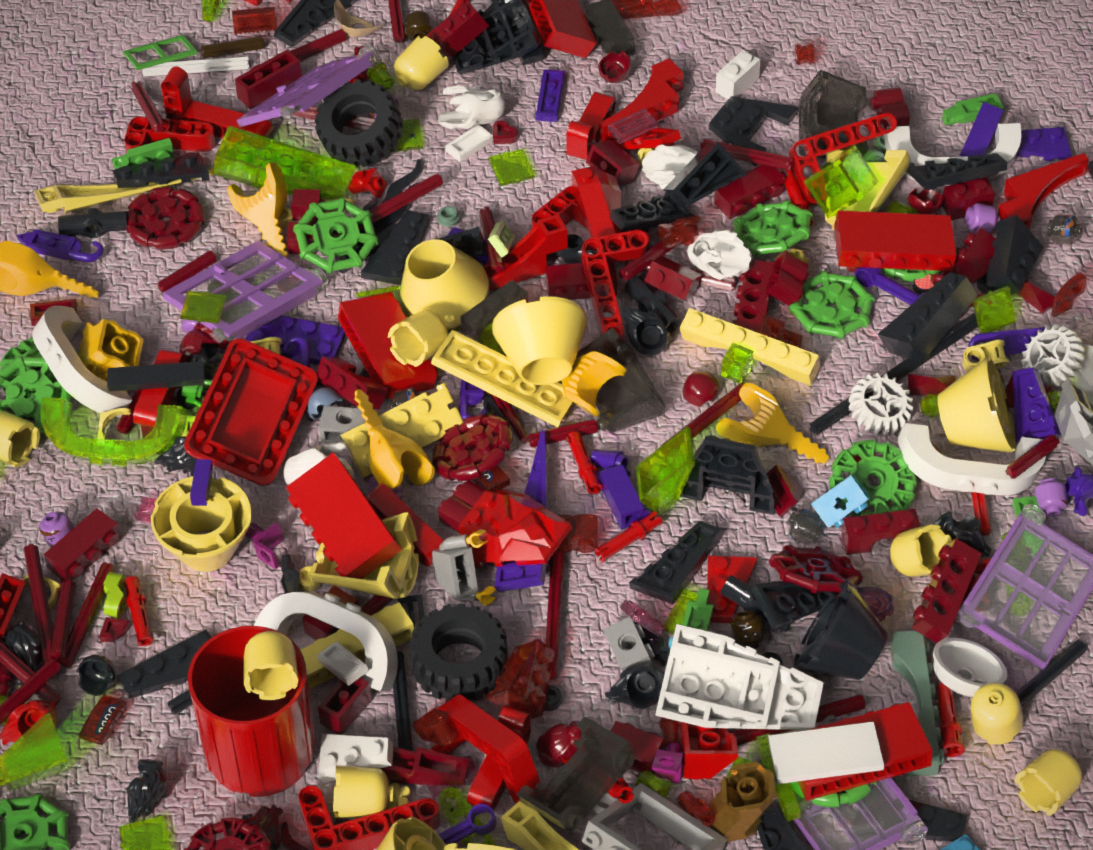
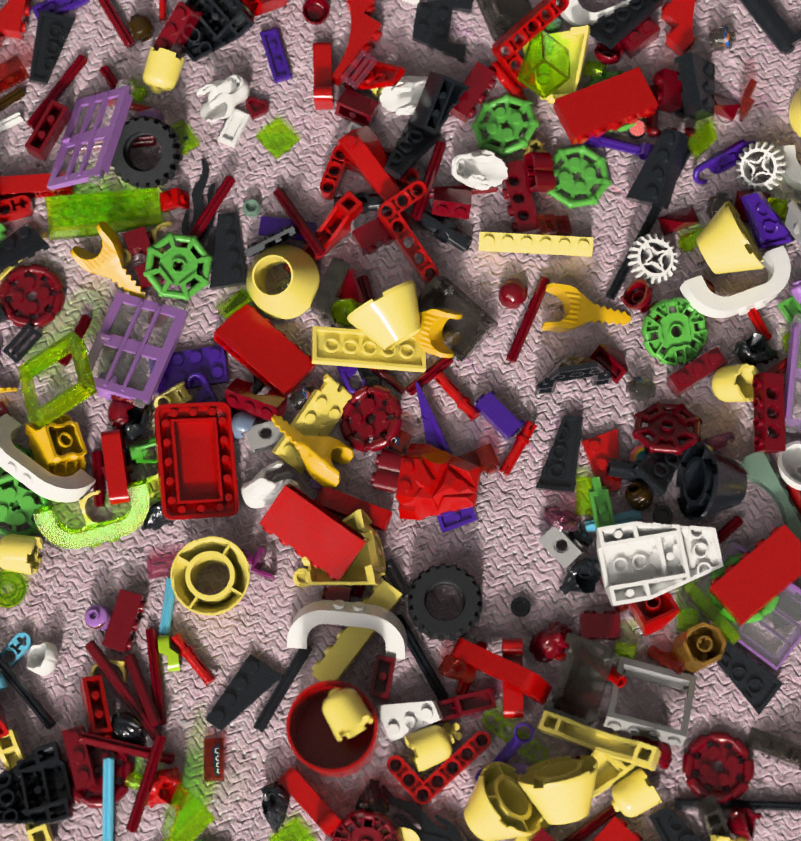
camera: 20 degrees left, 25 degrees up
black hair [76,654,116,696] -> none
dark red tile [99,617,131,642] -> none
black tile [107,361,205,392] -> none
clear neon green piece [180,291,226,324] -> none
dark purple piece [190,459,213,506] -> none
black piece [280,554,300,594] -> none
white tile [317,641,369,686] -> none
tan piece [334,0,385,37] -> none
light yellow cylinder [388,311,448,367] -> none
light grey torso [432,529,496,605] -> none
clear red wedge [486,639,555,720] -> none
yellowish green tile [488,220,515,258] -> none
dark red axle [544,551,564,680] -> none
dark purple cone [591,449,629,469] -> none
black hair [620,306,670,356] -> none
clear neon green slope [635,427,695,514] -> none
magenta bracket [652,743,683,784] -> none
clear red hips [658,215,699,249] -> none
dark red axle [700,139,795,171] -> none
clear neon green brick [721,342,754,384] -> none
white tile [768,722,884,784] -> none
brick [811,474,871,528] -> none
light yellow piece [962,340,1010,372] -> none
medium lavender head [964,203,1000,234] -> none
dark red axle [1005,435,1059,479] -> none
none -> black tile [2,323,42,364]
none -> clear neon green window [18,331,97,428]
none -> medium azure axle [159,577,175,635]
none -> red beam [277,765,342,837]
none -> dark red helmet [620,279,653,313]

